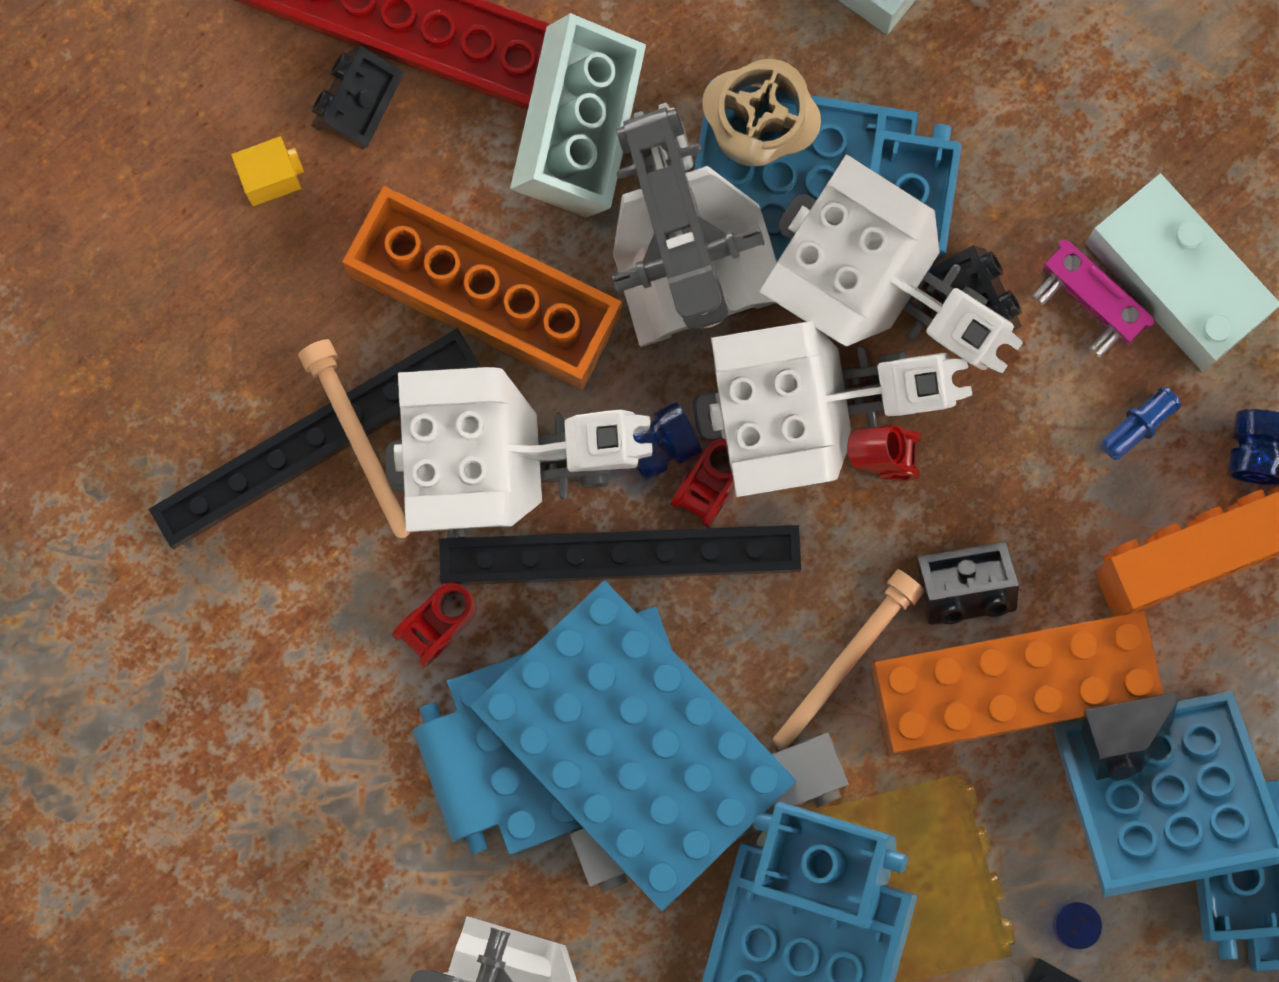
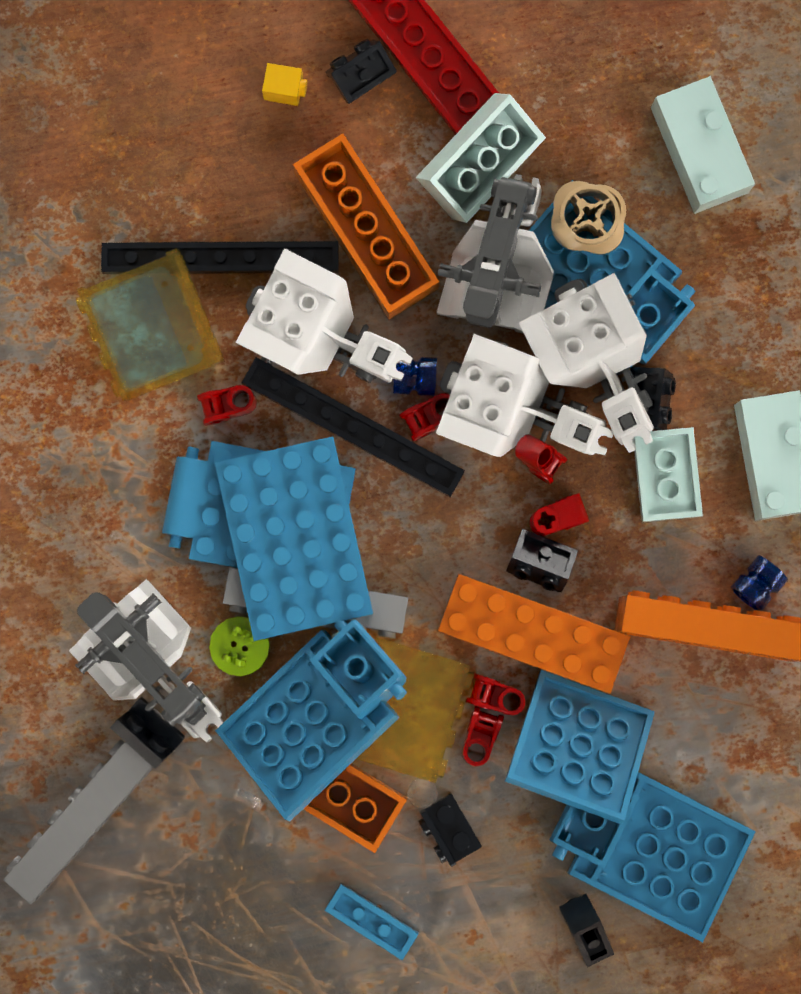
camera: 25 degrees right, 5 degrees up
light nougat piece [298,339,410,538] -> none
light nougat piece [773,569,925,751] -> none
dark pink piece [1032,240,1154,358] -> none
clear blue tile [1053,902,1102,949] -> none
black slope [1081,693,1178,780] -> none
blue axle [1101,386,1181,460] -> none
none -> clear light blue panel [75,248,225,401]
none -> lime plate [209,616,270,677]
none -> red piece [461,706,504,766]
none -> red piece [465,673,525,715]
none -> red piece [529,493,590,536]
none -> light aqua plate [633,427,703,522]

